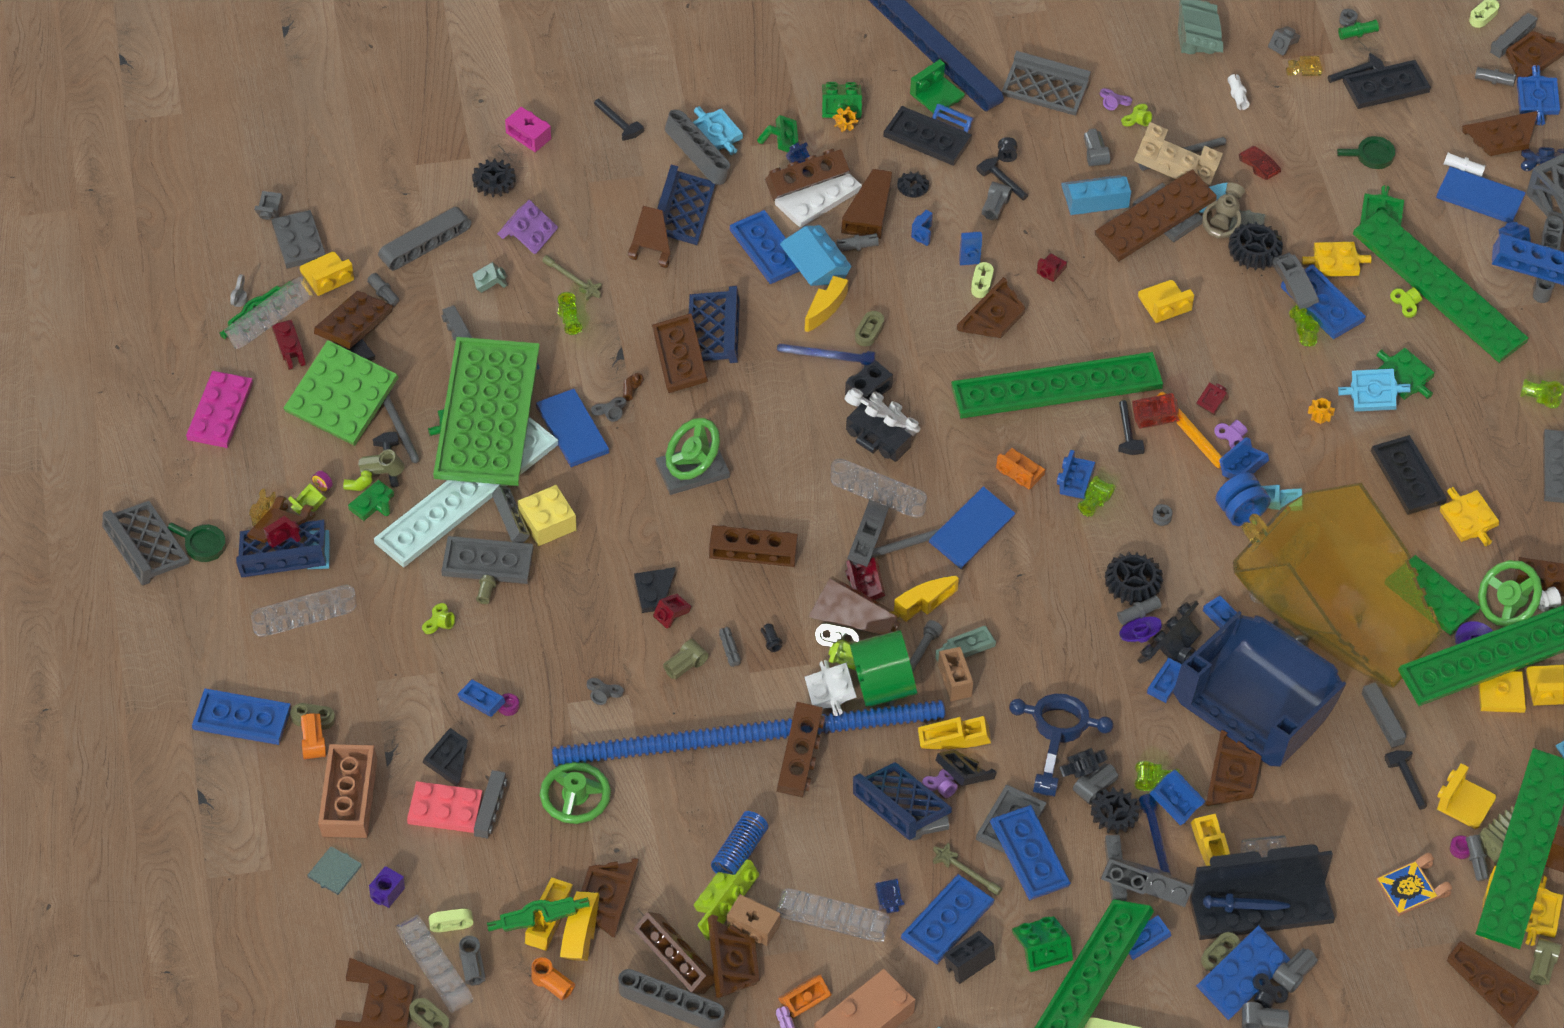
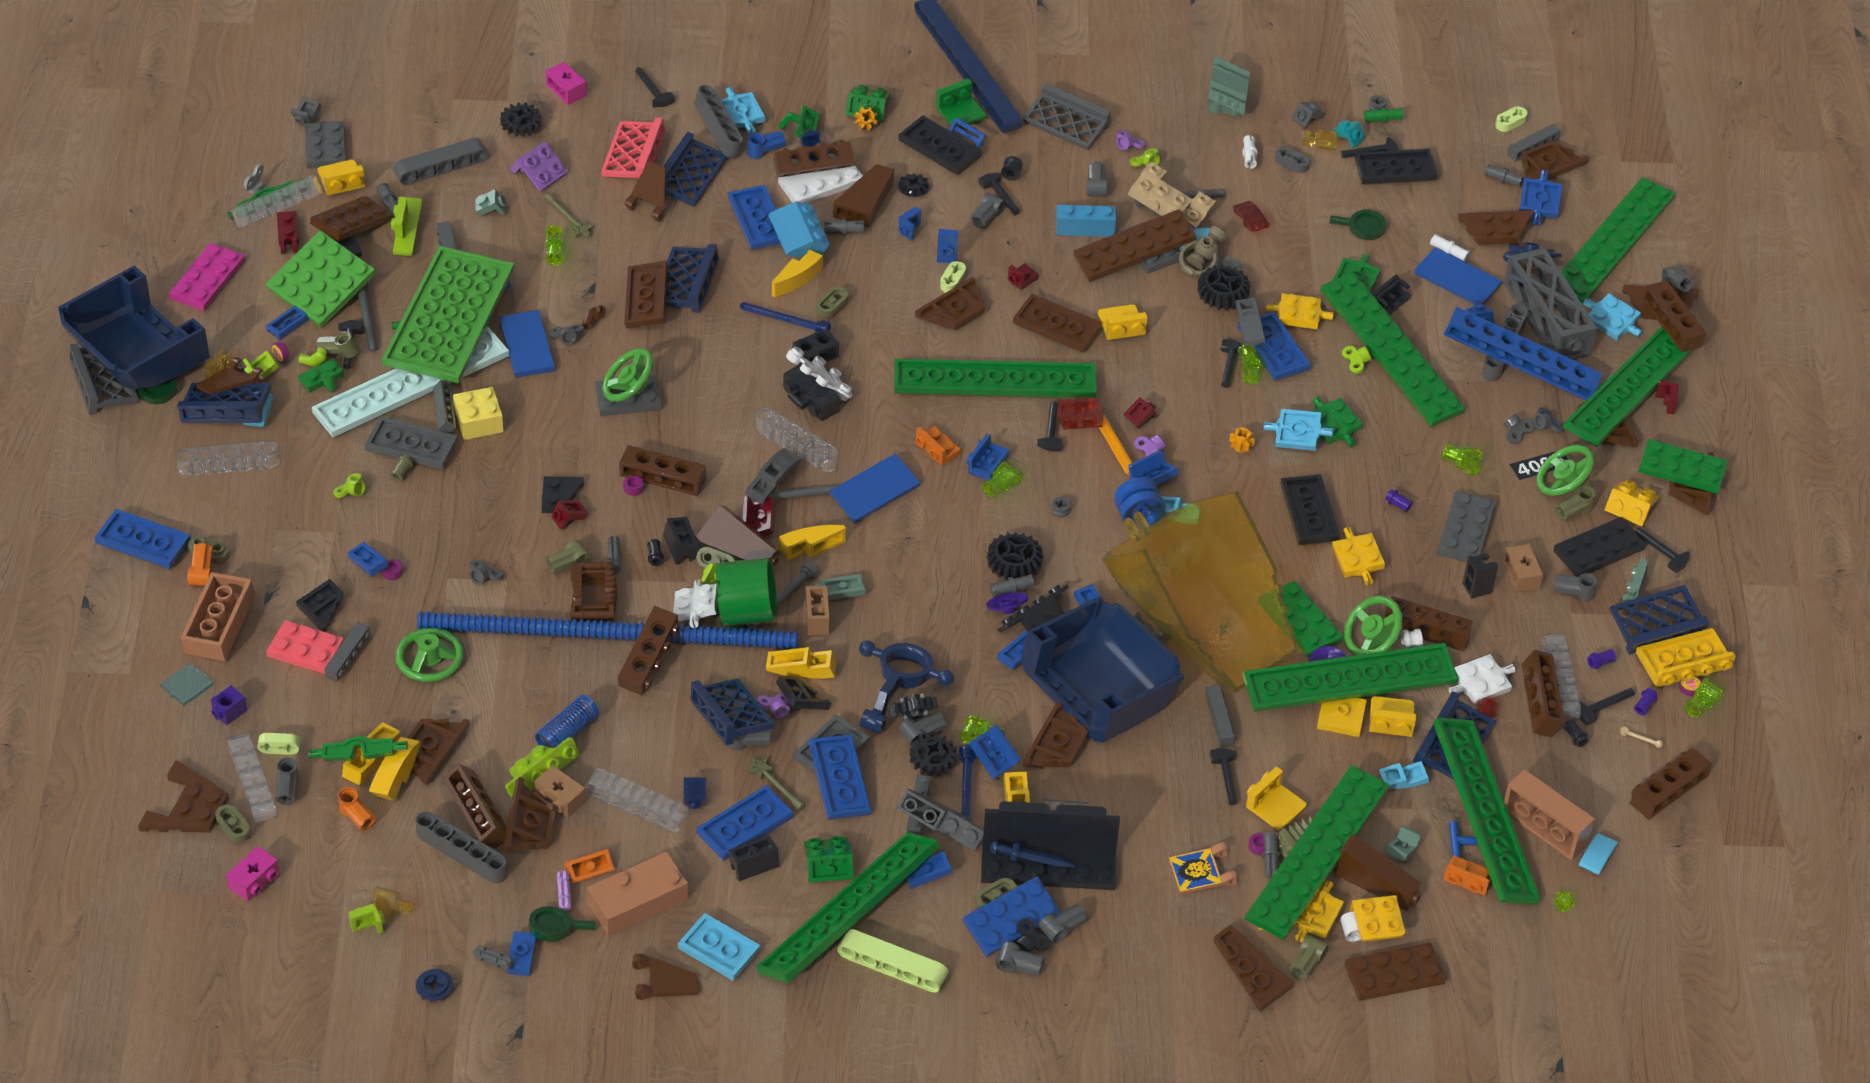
camera: 10 degrees right, 5 degrees down
dark red bracket [264,515,301,548] -> none
none -> dark blue slope [58,265,210,389]
none -> blue tile [266,305,310,340]
none -> lime bracket [391,197,422,256]
none -> reddish brown piece [570,561,617,622]
none -> coral fence [601,117,666,178]
none -> magenta tile [623,476,644,496]
none -> black hinge [663,517,699,564]
none -> blue piece [747,131,786,159]
none -> reddish brown plate [1013,293,1102,352]
none -> black piece [1221,339,1246,388]
none -> dark grey beam [1275,147,1309,173]
none -> teal bracket [1331,120,1365,147]
none -> black hinge [1371,274,1411,315]
none -> dark purple pin [1385,489,1413,513]

